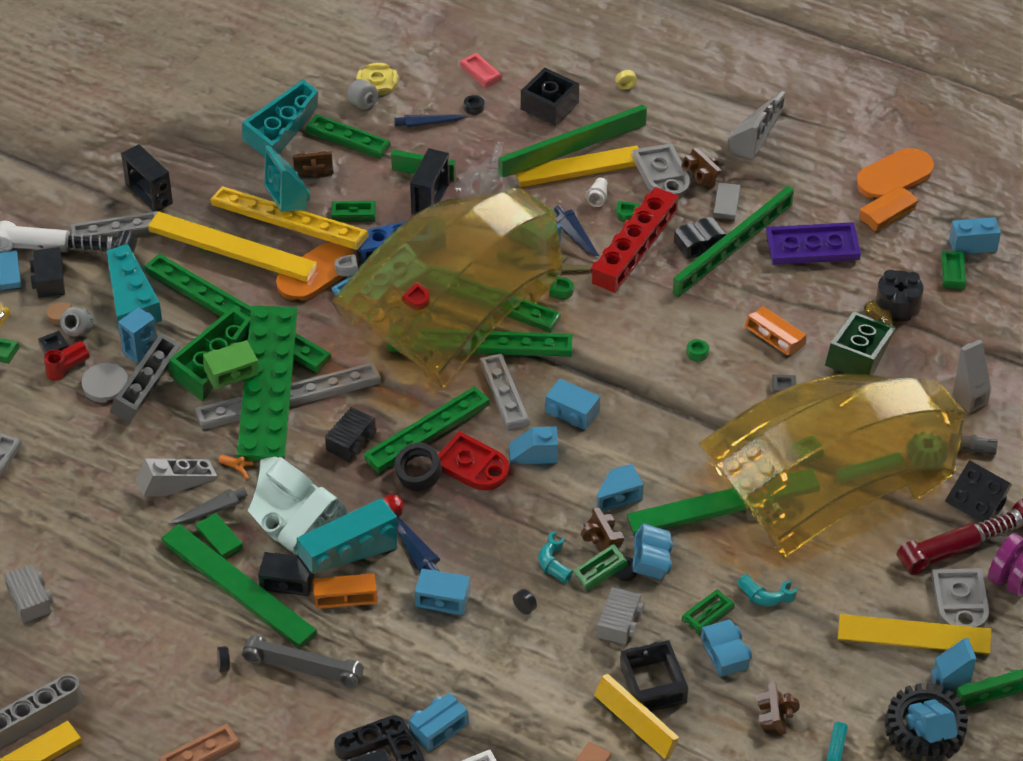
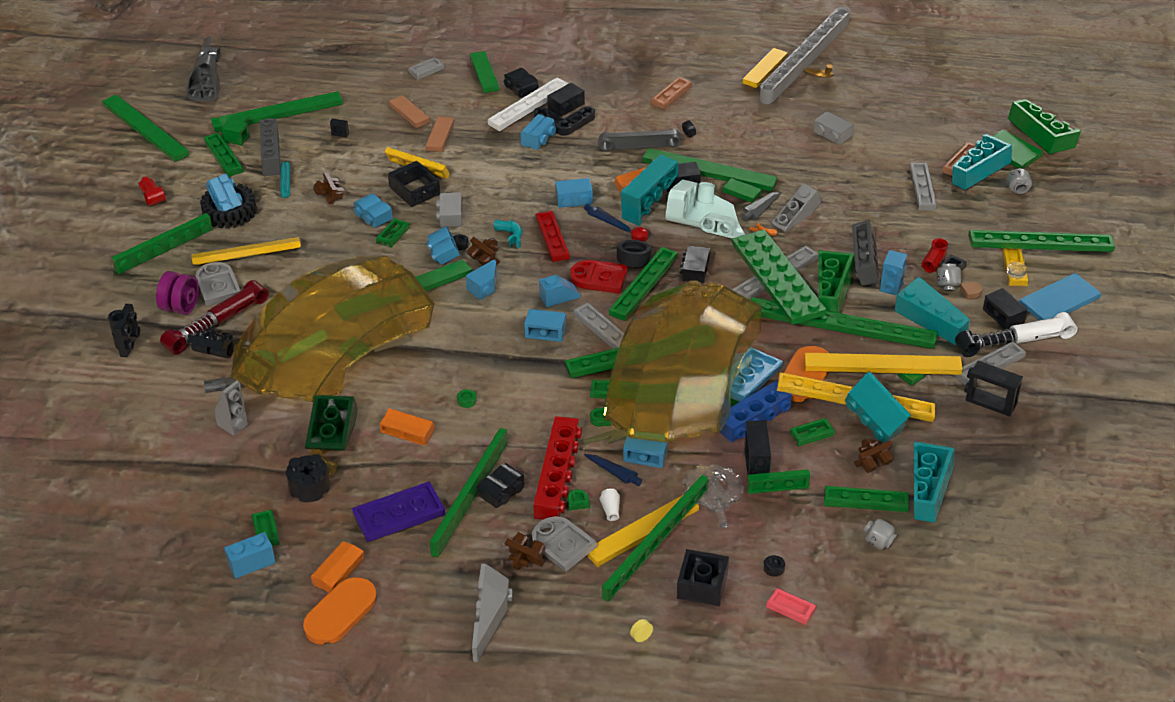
camera: 160 degrees right, 5 degrees down
light grey tile [82,363,128,403] -> none
bright green brick [203,340,258,389] -> none
light grey tile [334,254,359,276] -> none
light yellow tile [356,63,398,96] -> none
dark blue bar [394,114,467,128] -> none
red tile [401,282,430,310] -> none
black tile [513,589,537,615] -> none
green tile [573,544,628,591] -> none
light grey tile [713,183,740,221] -> none
teal piece [737,574,798,607] -> none
dark grey tile [772,375,796,398] -> none
dark azure slope [931,638,976,693] -> none
none -> red tile [535,211,570,262]

